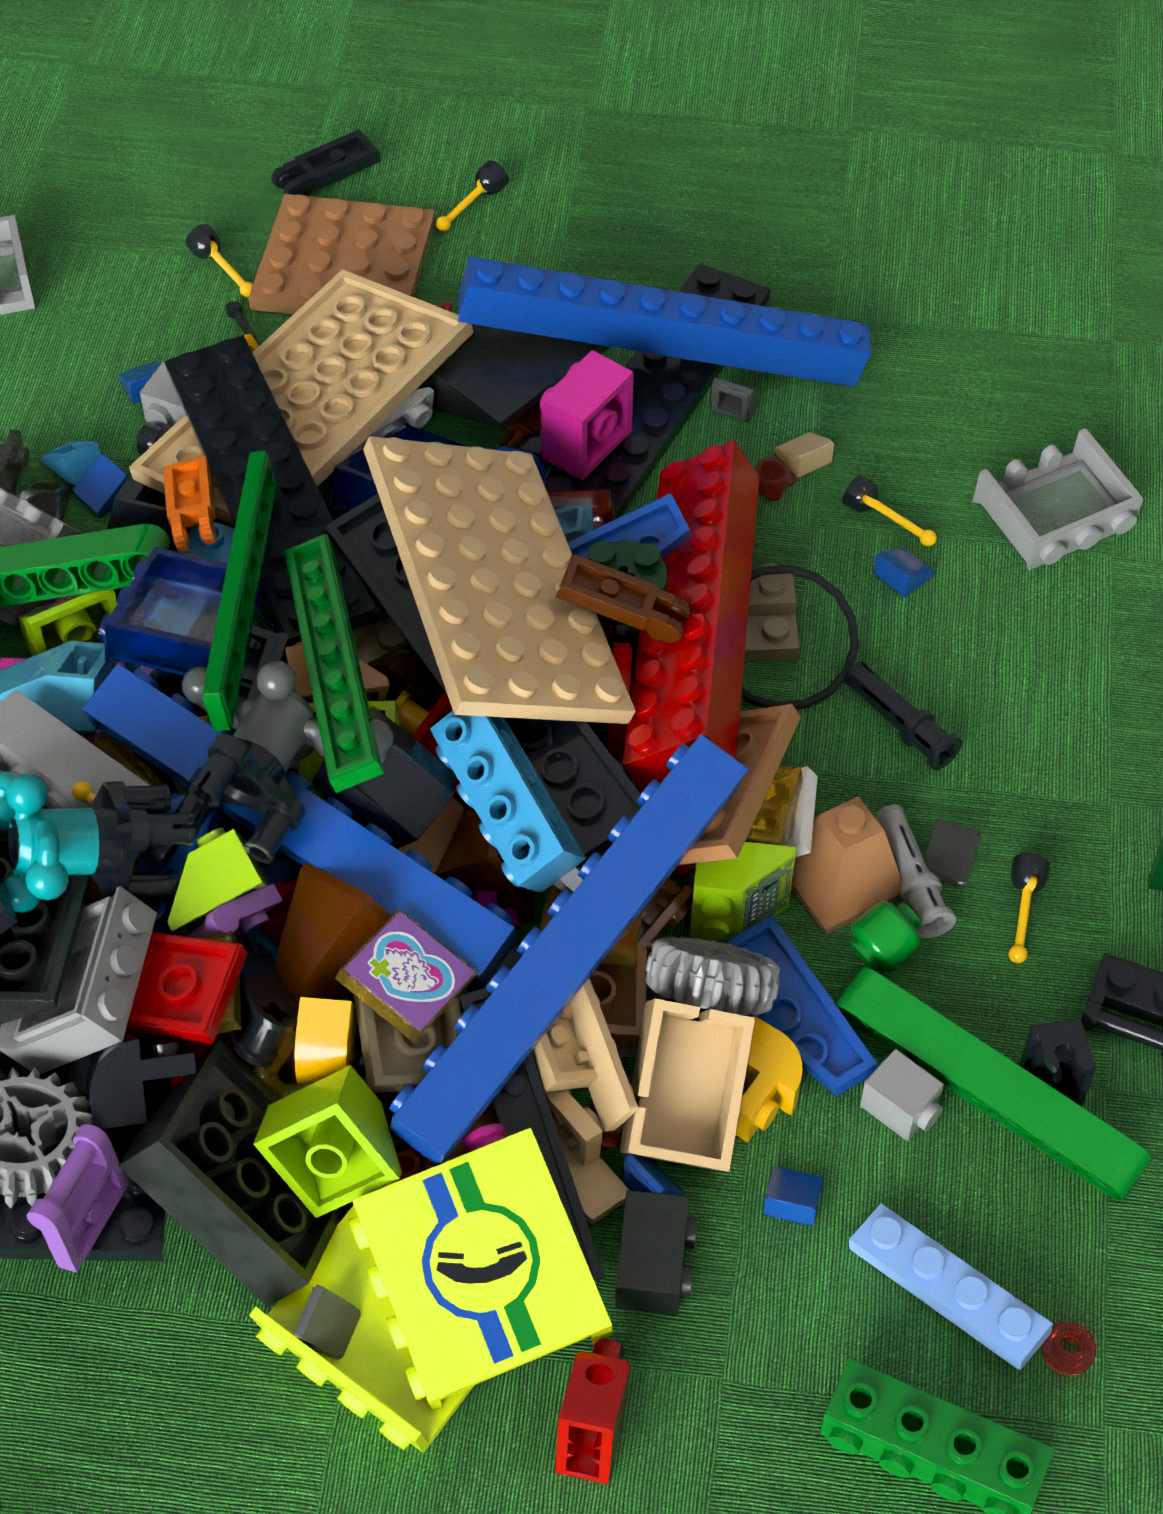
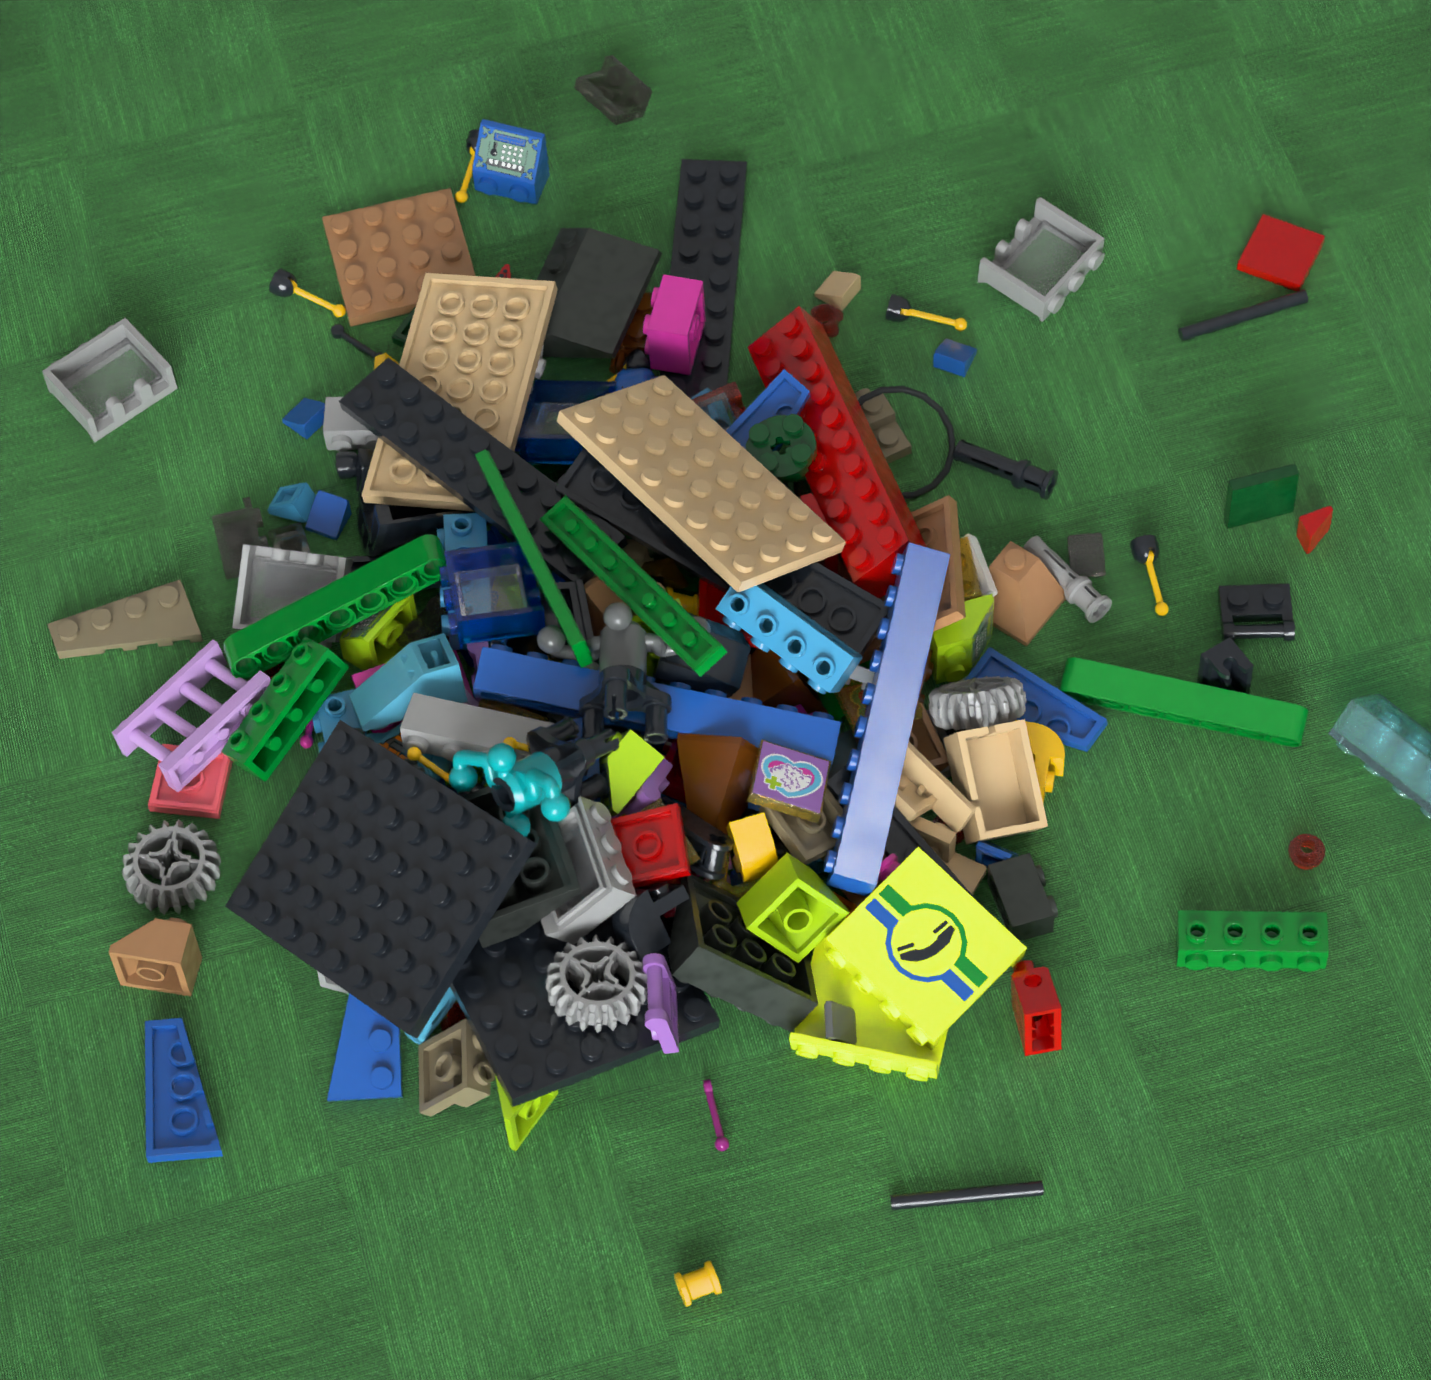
camera: 20 degrees left, 5 degrees up
orange hinge [163,456,217,553] -> none
black hinge [271,130,381,196] -> none
blue brick [458,256,871,387] -> none
reddish brown hinge [556,554,691,644] -> none
dark grey slope [711,377,759,422] -> none
blue slope [763,1166,823,1226] -> none
green head [849,900,922,972] -> none
light blue plate [849,1203,1053,1371] -> none
light grey brick [860,1049,944,1142] -> none
none -> blue slope [472,119,550,205]
none -> clear smoke bracket [574,55,652,125]
none -> magenta hinge [702,1079,729,1151]

